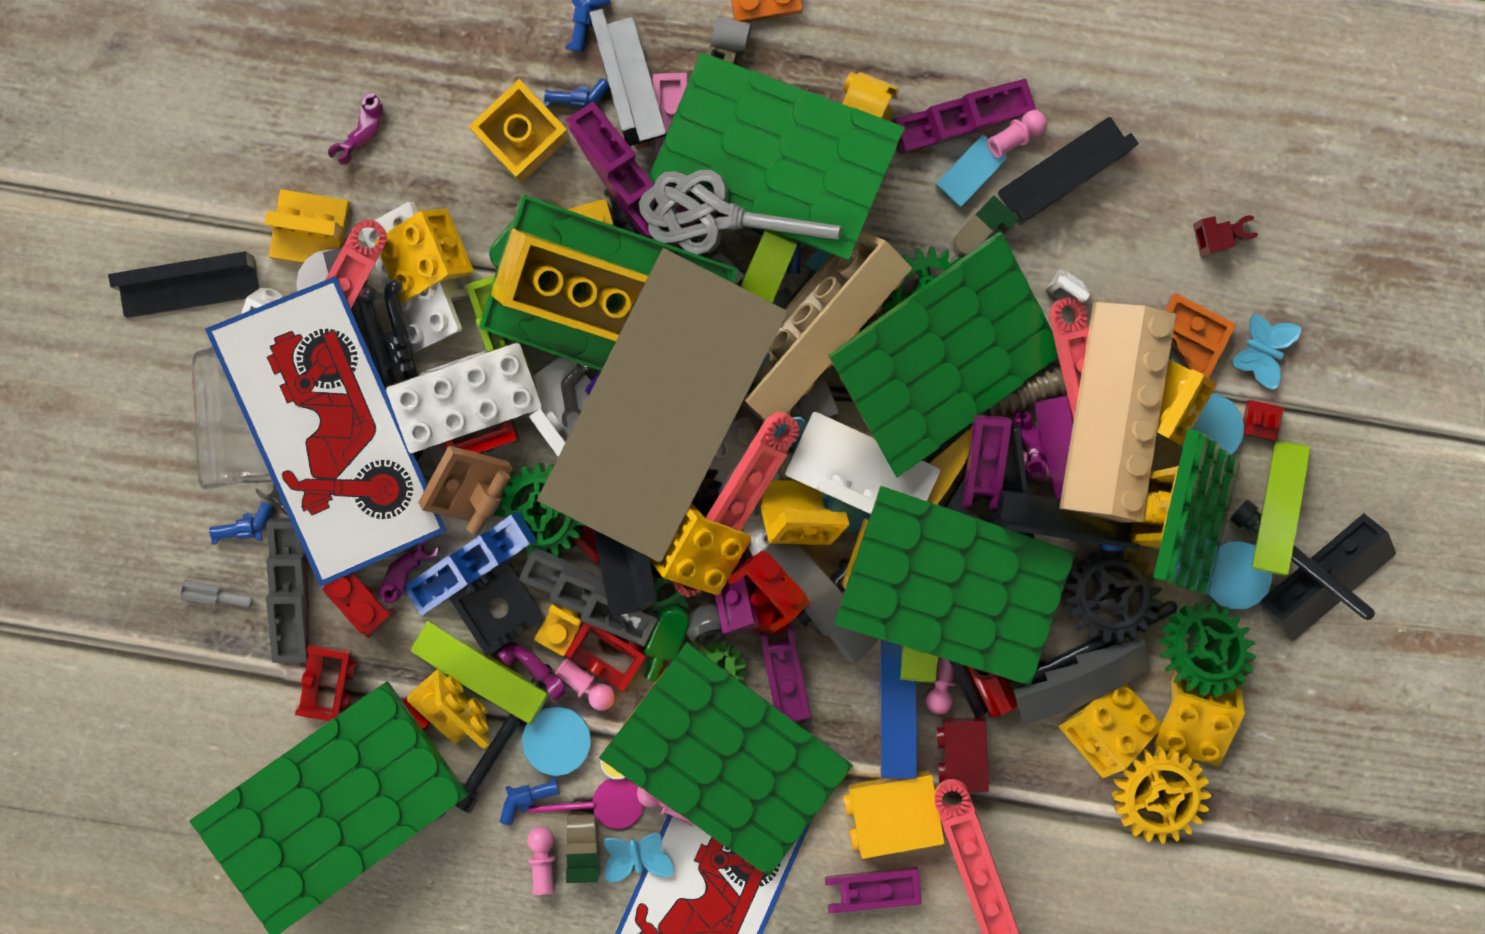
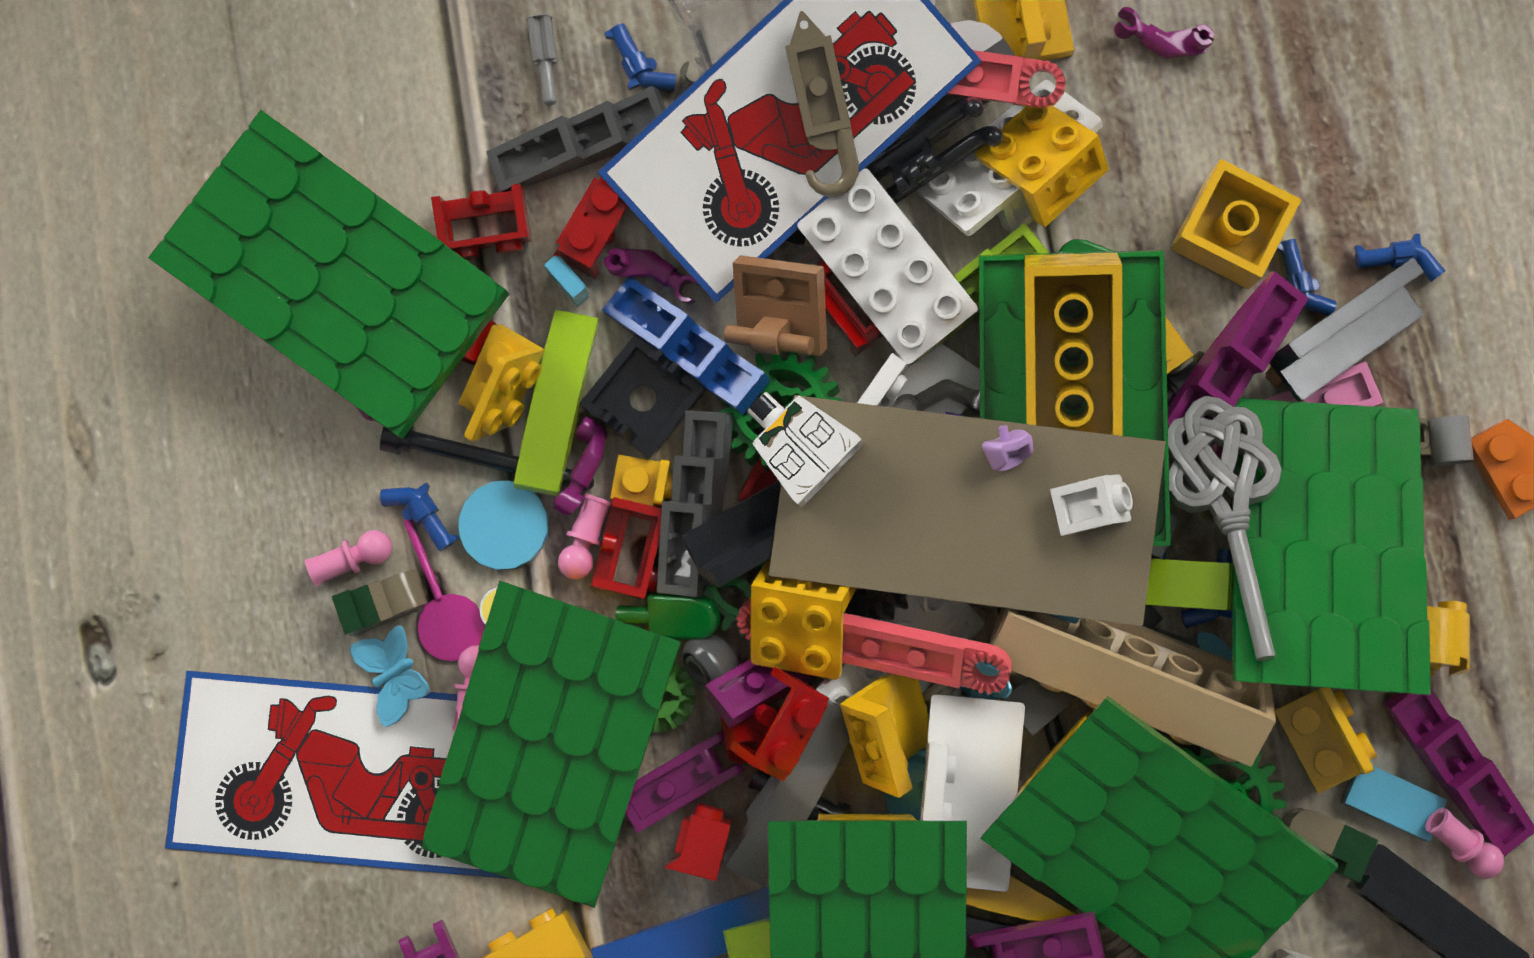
camera: 70 degrees right, 5 degrees down
none -> medium azure tile [544,255,589,307]
none -> red window [664,803,732,881]
none -> white torso [747,392,864,508]
none -> dark tan plate [785,11,859,197]
none -> lavender piece [982,425,1033,471]
none -> white bracket [1050,474,1133,536]
none -> yellow bracket [1275,687,1377,794]

